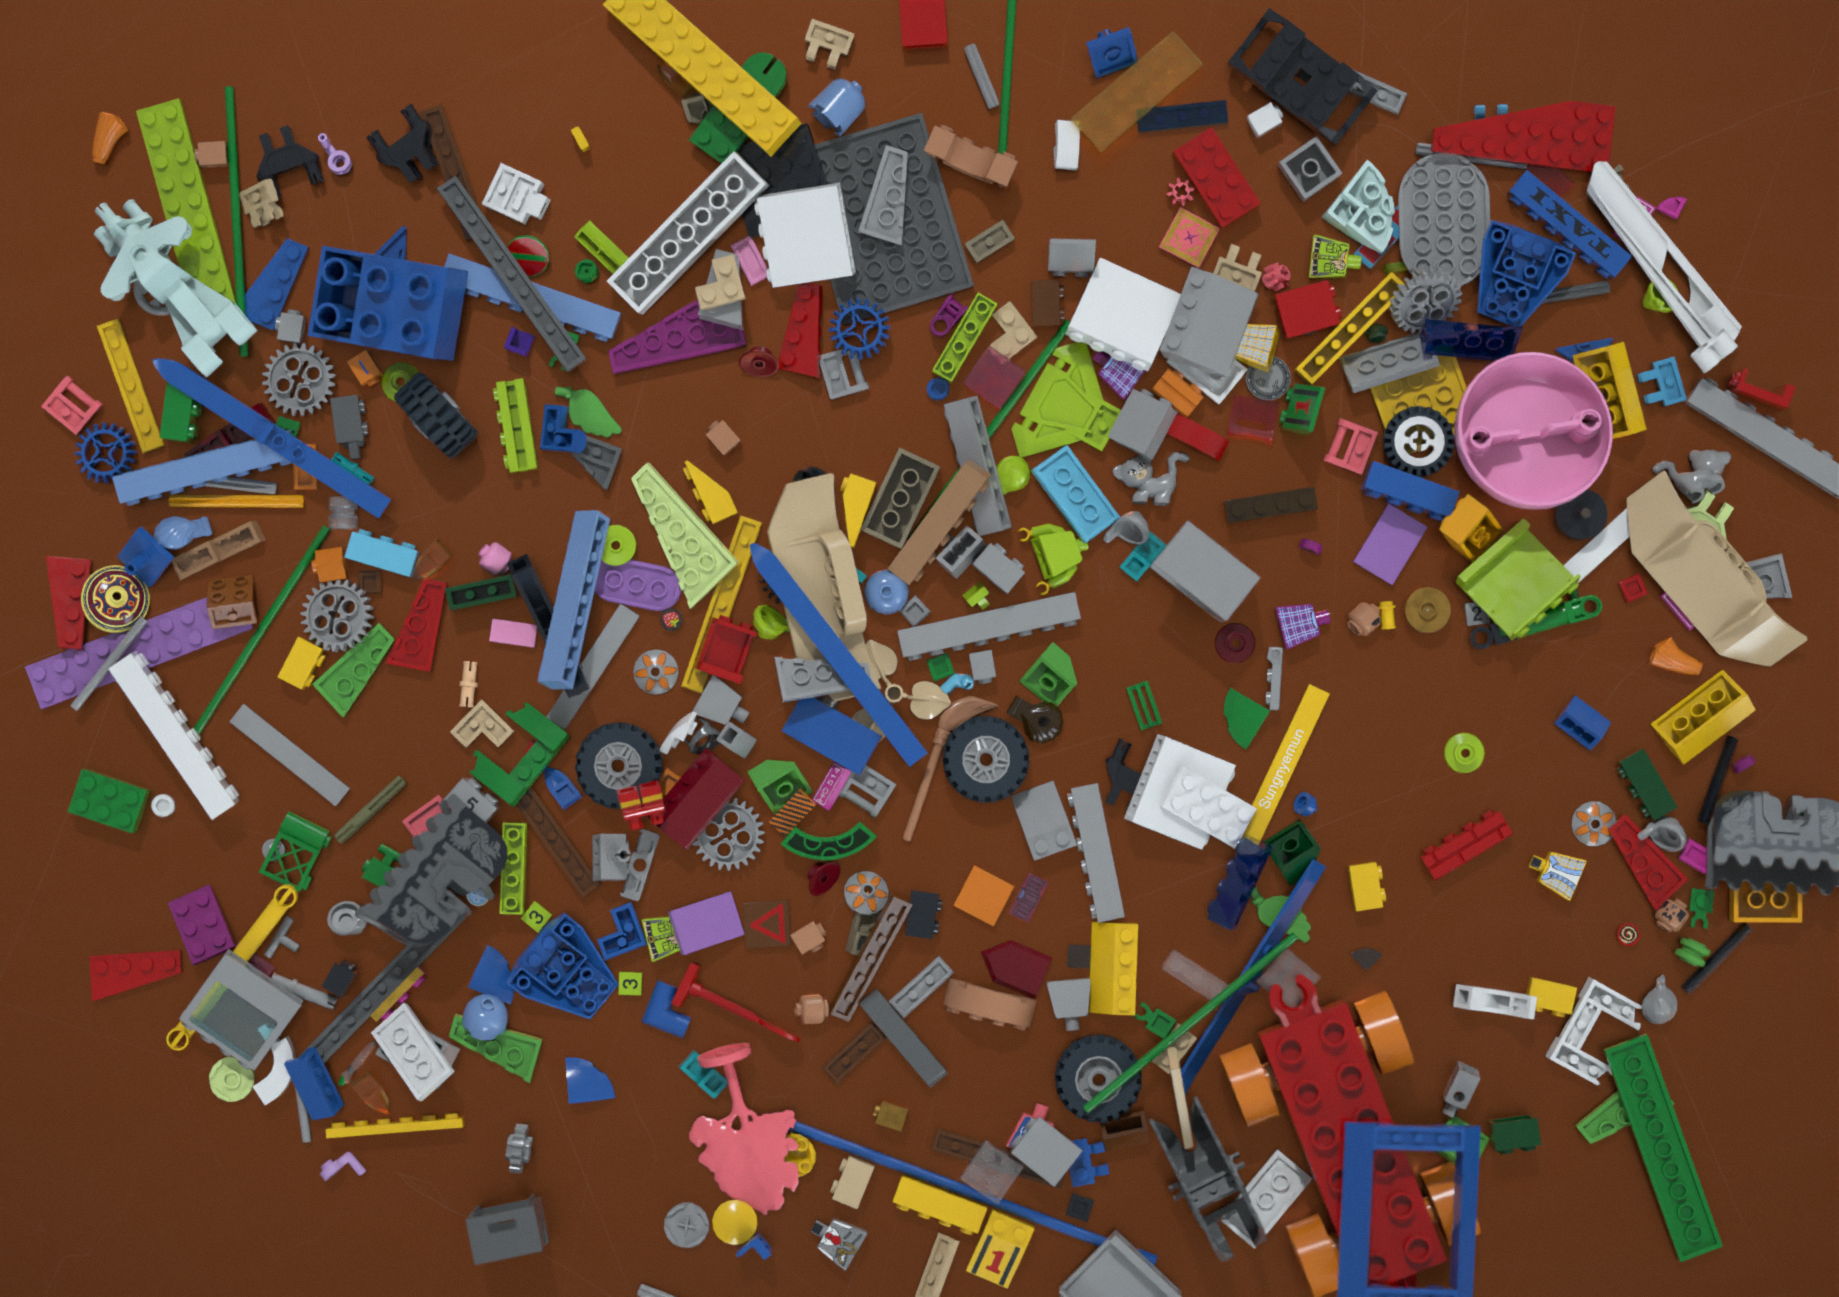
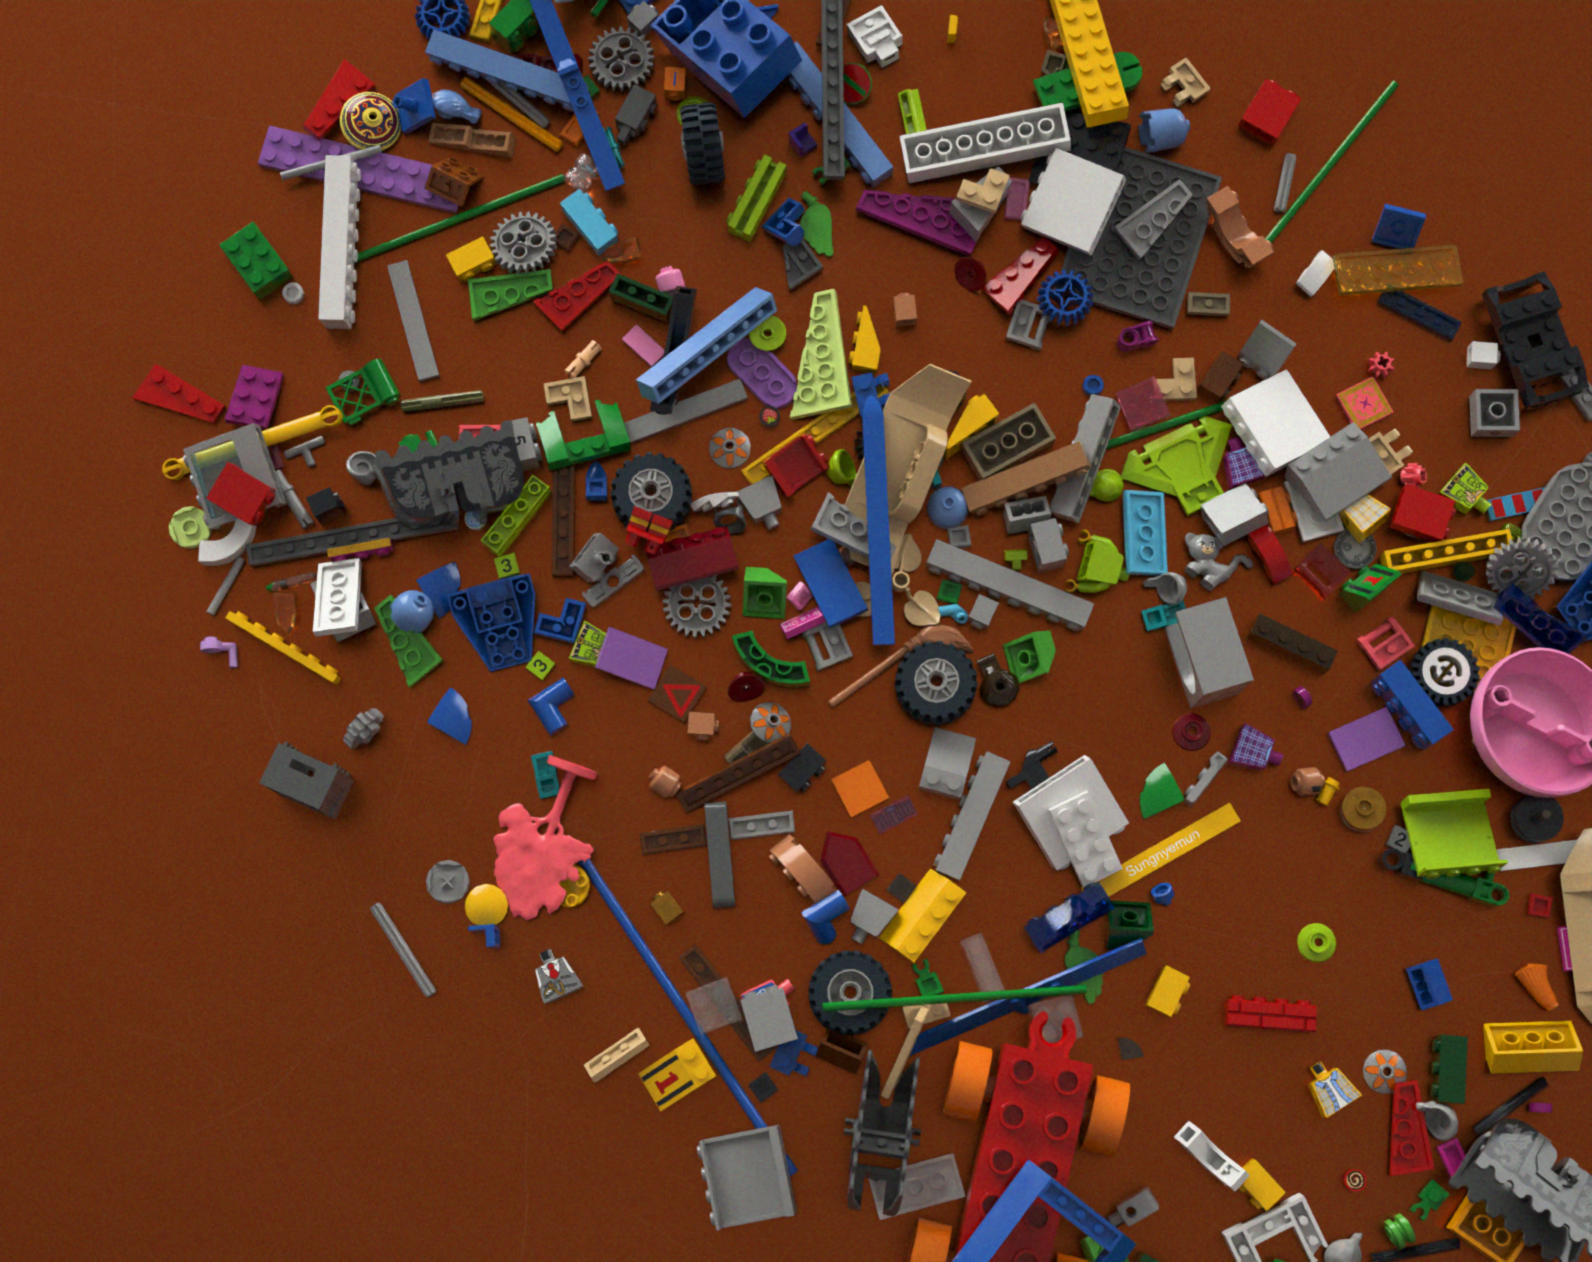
camera: 35 degrees right, 10 degrees down
blue panel [284,1047,344,1120] -> none
orange brick [312,547,347,582] -> none
green tile [575,259,599,283] -> none
red piece [671,962,801,1042] -> none
light grey brick [716,721,757,759] -> none
tile [769,789,816,837] -> none
tan brick [830,1155,875,1209] -> none
yellow brick [893,1174,987,1235] -> none
lime brick [932,292,998,384] -> none
green tile [1126,680,1162,731] -> none
red brick [1172,127,1261,230] -> none
light aqua brick [1322,160,1395,253] -> none
light orange brick [1439,494,1504,563] -> none
nougat head [1655,898,1689,933] -> none
none -> red panel [206,462,276,526]
none -> bright pink tile [786,582,813,611]
none -> blue brick [801,890,850,944]
none -> blue plate [851,372,890,419]

